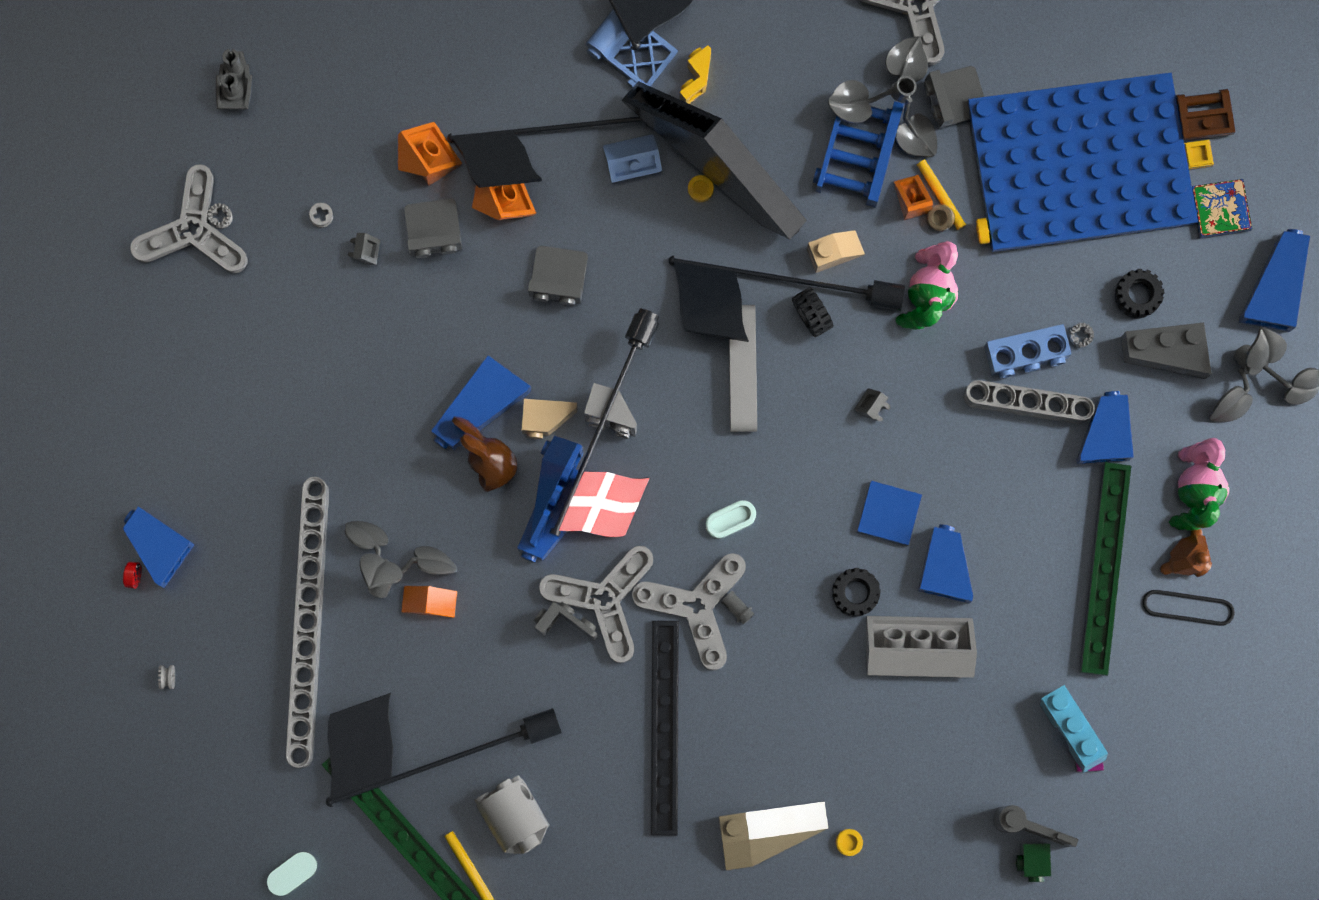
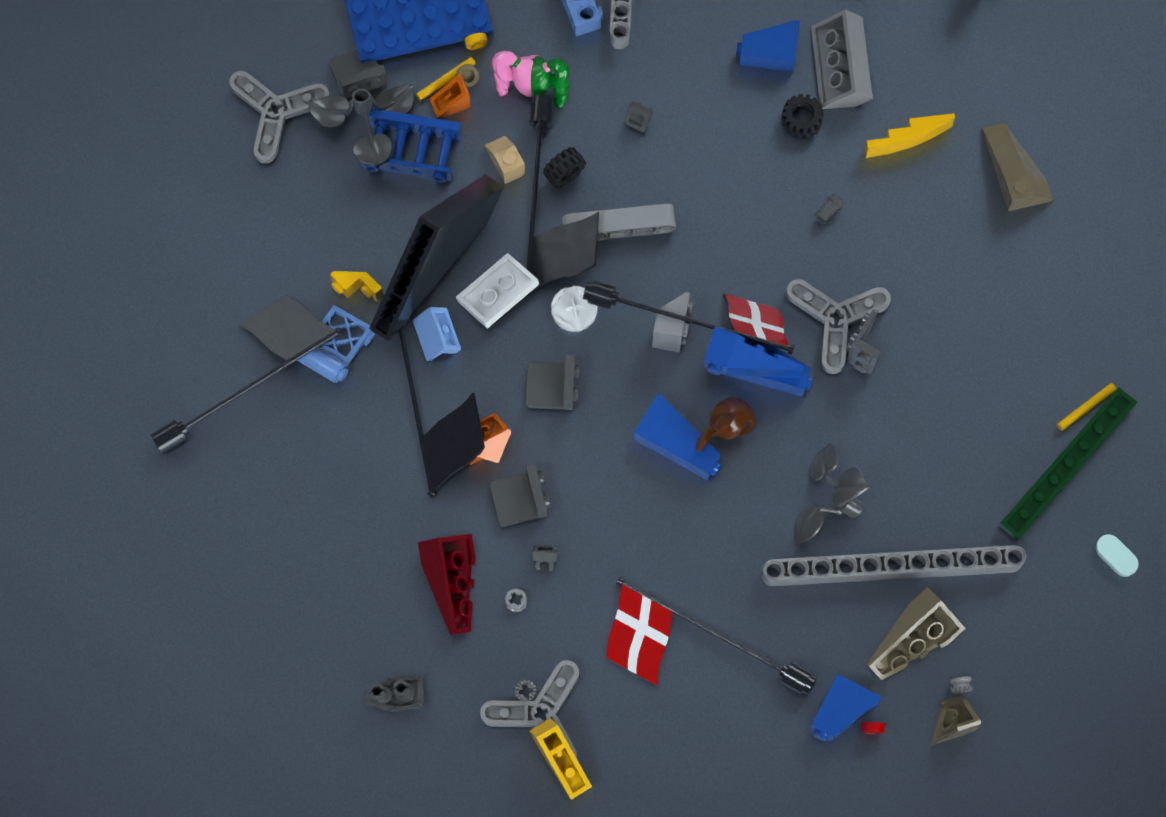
camera: 95 degrees left, 10 degrees down
black flag [326,693,562,807] -> none
orange slope [398,122,463,186] -> none
orange slope [401,586,457,618] -> none
light grey cylinder [474,775,550,854] -> none
tan slope [522,399,577,439] -> none
light grey piece [632,553,746,670] -> none
black tile [651,621,679,836] -> none
yellow tile [688,175,714,202] -> none
light aqua tile [706,500,756,539] -> none
yellow tile [835,829,863,856] -> none
blue tile [857,481,922,546] -> none
none -> dark red wedge [418,534,476,635]
none -> white plate [456,253,539,329]
none -> yellow slope [529,718,592,800]
none -> white tile [551,286,597,332]
none -> flag [607,576,817,695]
none -> yellow slope [865,113,955,158]
none -> dark tan wedge [867,587,966,680]
none -> dark tan slope [930,695,981,746]

